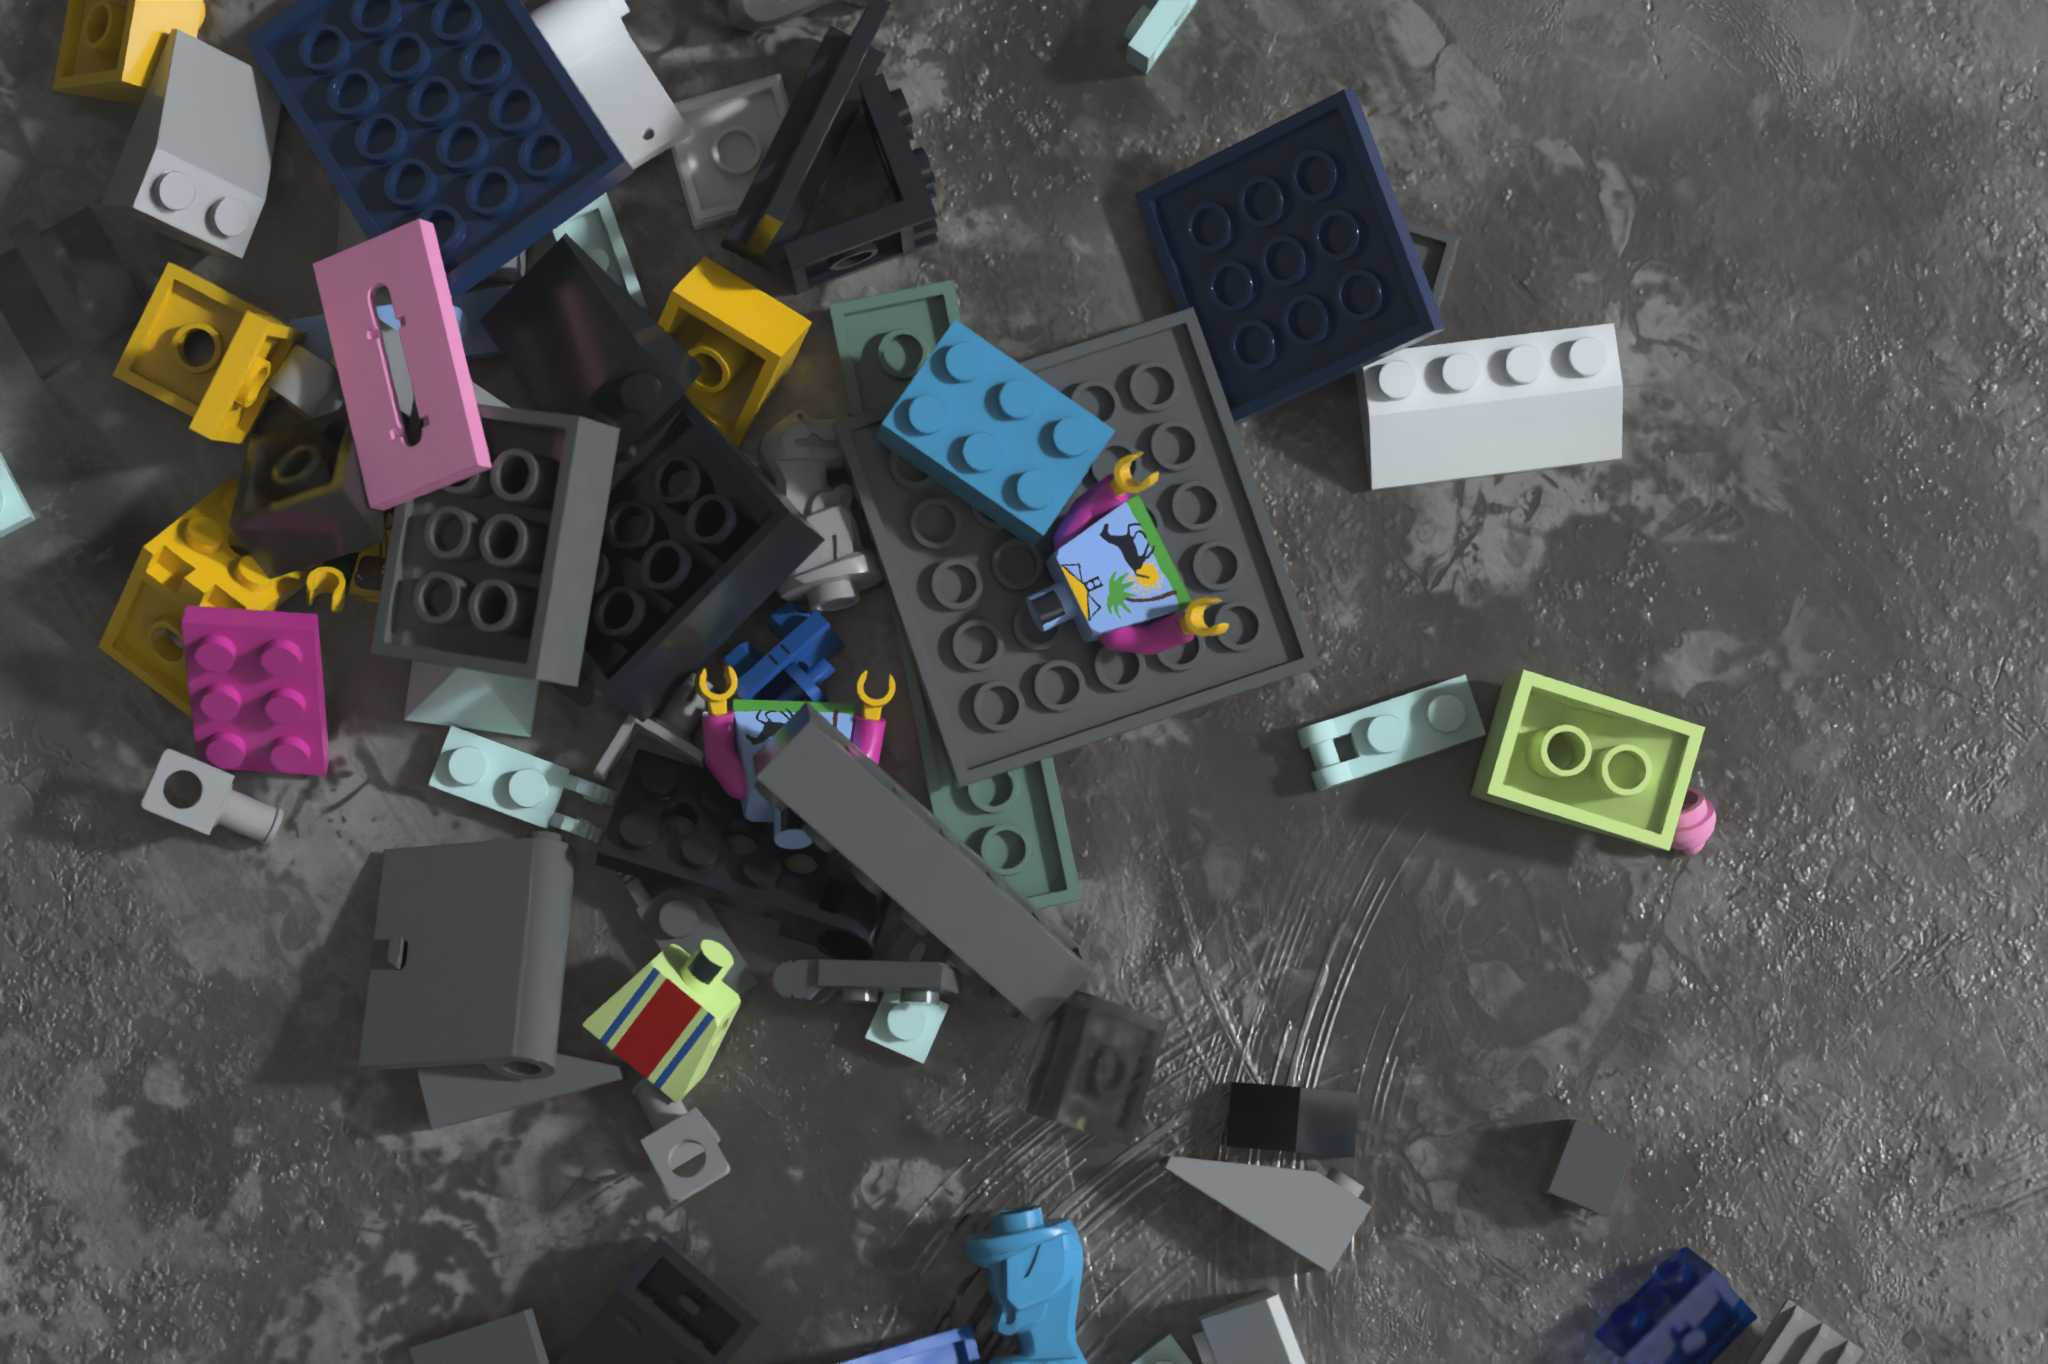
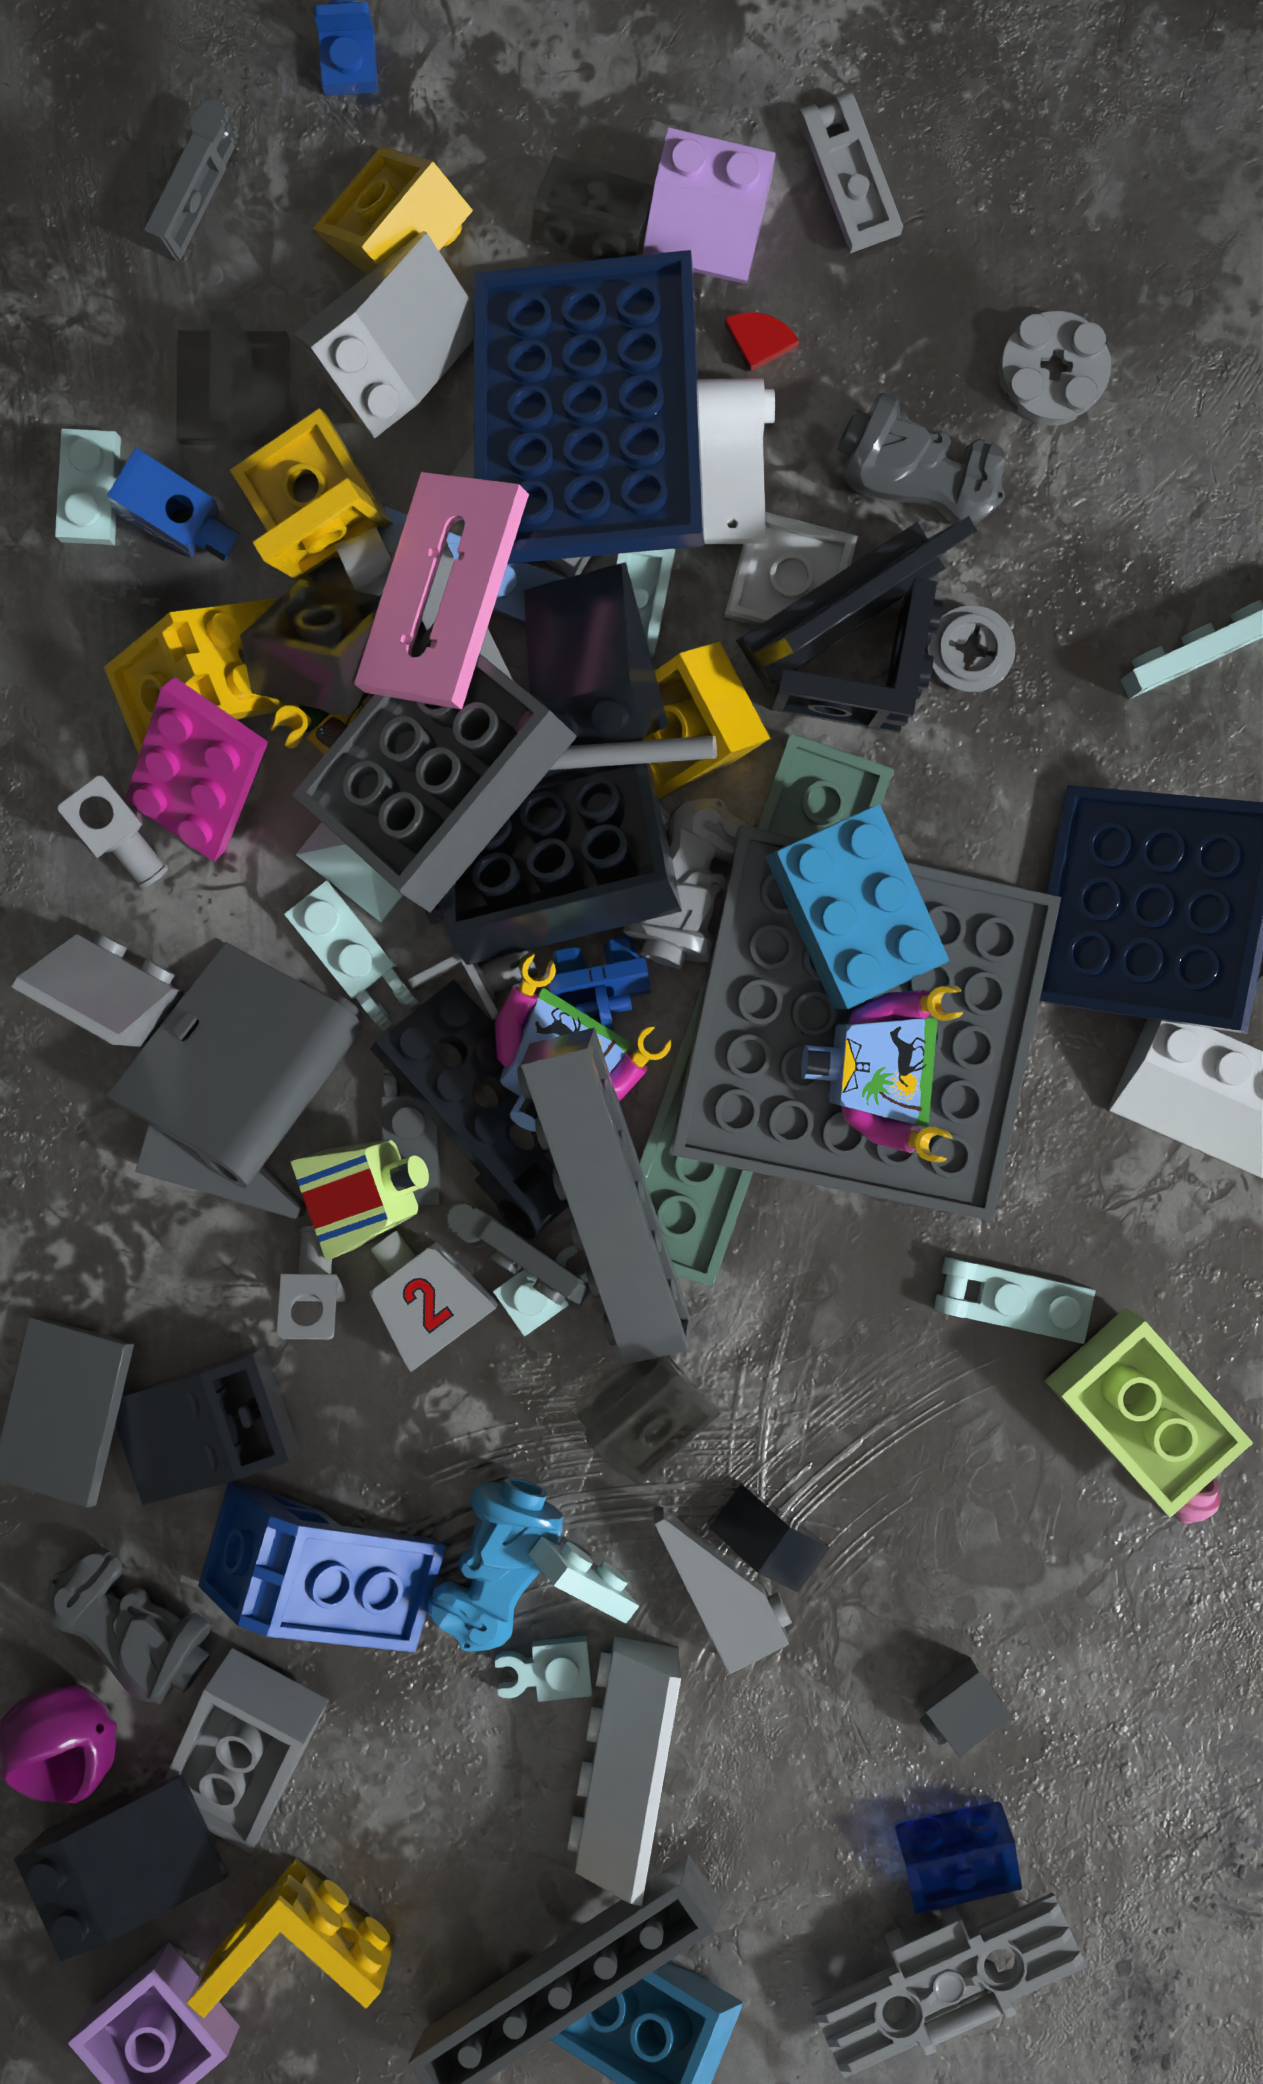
camera: 35 degrees right, 5 degrees up
none -> light grey slope [11,932,184,1047]
none -> blue torso [107,447,241,562]
none -> light grey torso [370,1230,499,1372]
none -> light aqua plate [528,1537,639,1623]
none -> light grey bar [550,735,717,770]
none -> light grey gear [928,605,1015,693]

